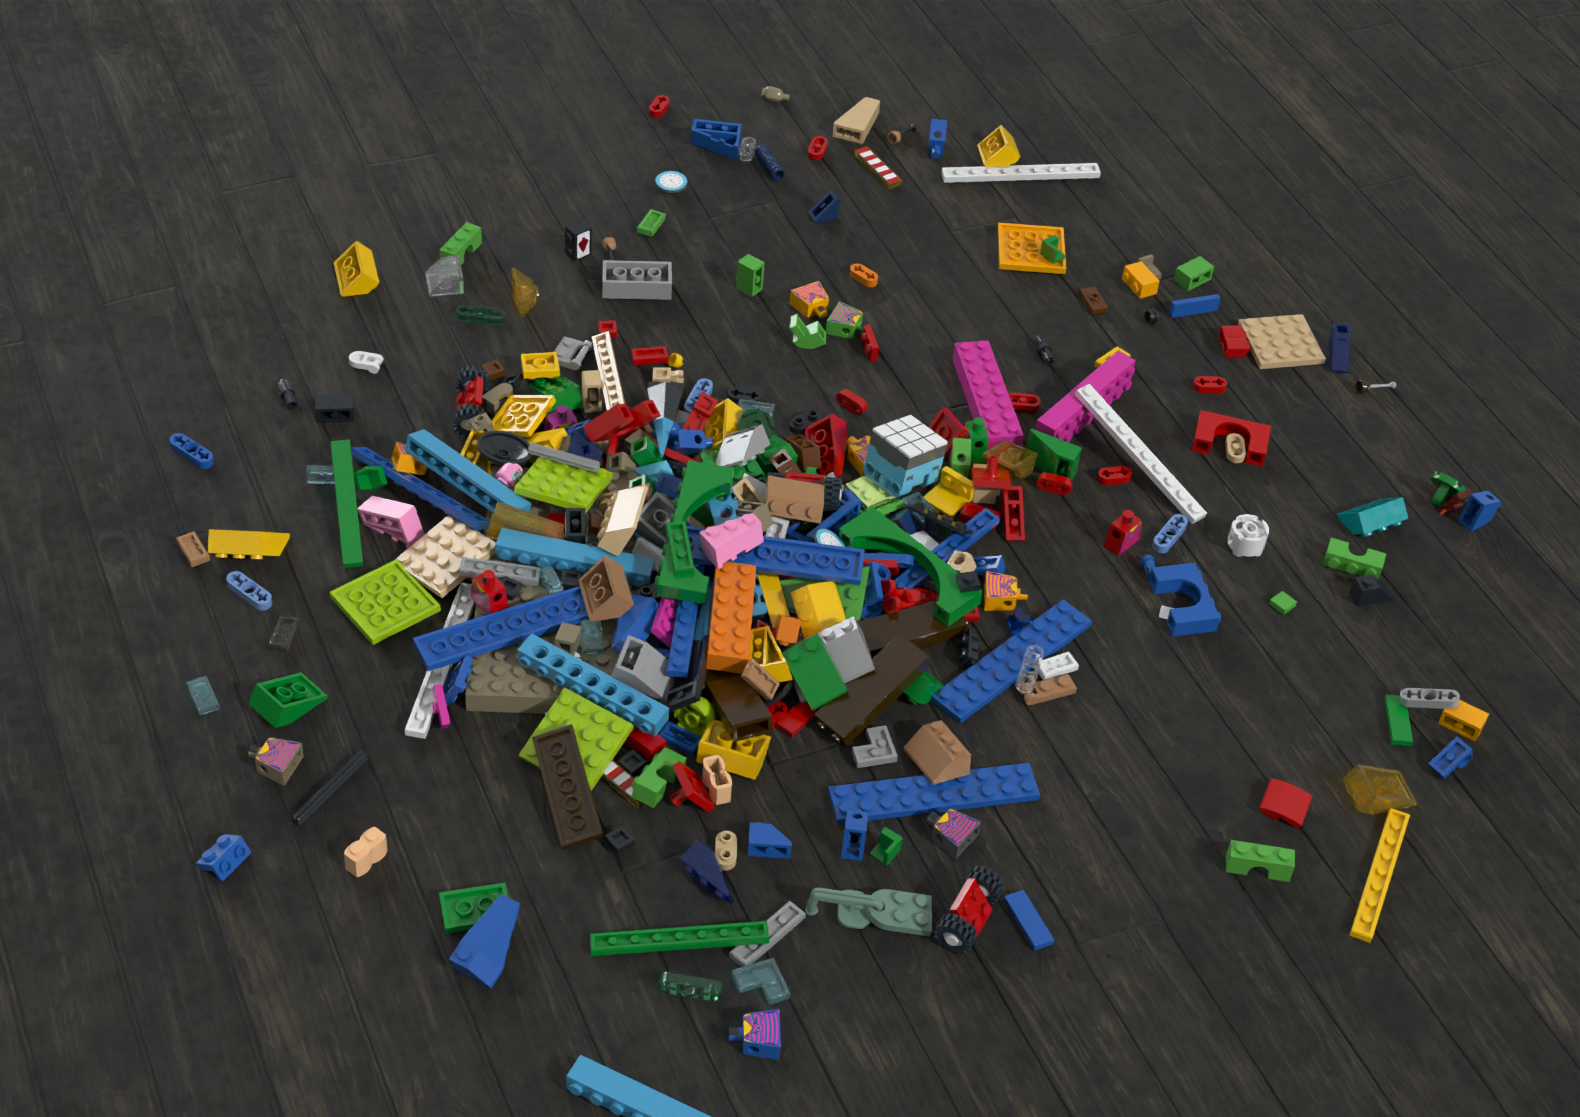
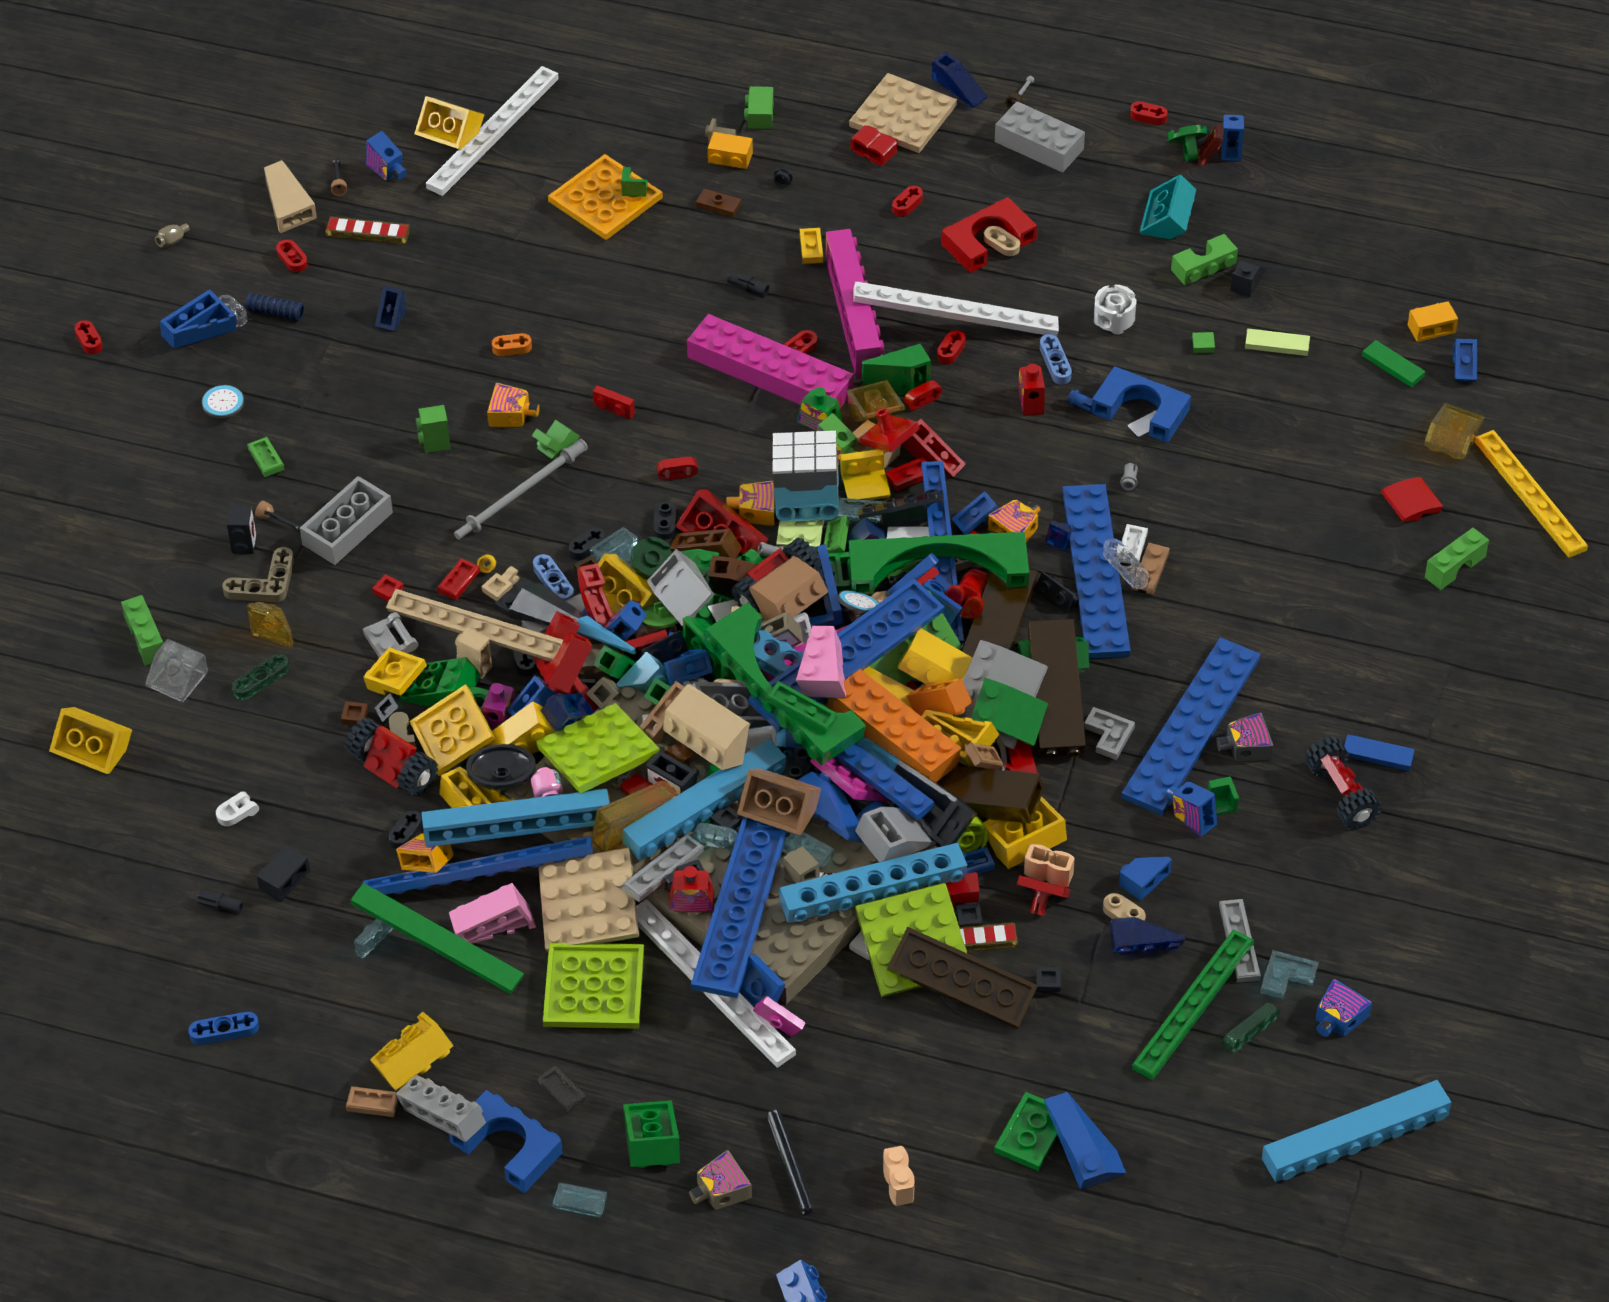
camera: 45 degrees left, 5 degrees up
medium blue beam [226,571,272,611] -> none
green panel [354,466,387,491] -> none
dark tan bracket [469,412,495,432] -> none
light grey axle [528,443,600,472] -> none
bright green arch [631,747,687,808] -> none
sand green plate [805,888,932,937] -> none
bright green torso [826,301,870,339] -> none
medium nougat slope [904,720,971,785] -> none
red tile [928,407,967,458] -> none
tan brick [947,550,977,573] -> none
black plate [956,571,981,593] -> none
blue tile [1169,294,1221,318] -> none
light grey beam [1400,688,1460,709] -> none
none -> dark tan beam [222,547,294,602]
none -> light grey brick [396,1075,486,1142]
none -> blue arch [449,1090,563,1193]
none -> light grey bar [454,439,588,539]
none -> light grey brick [995,102,1085,173]
none -> light grey pin [1120,463,1138,491]
none -> red beam [1130,101,1167,125]
none -> yellowish green tile [1245,329,1310,356]

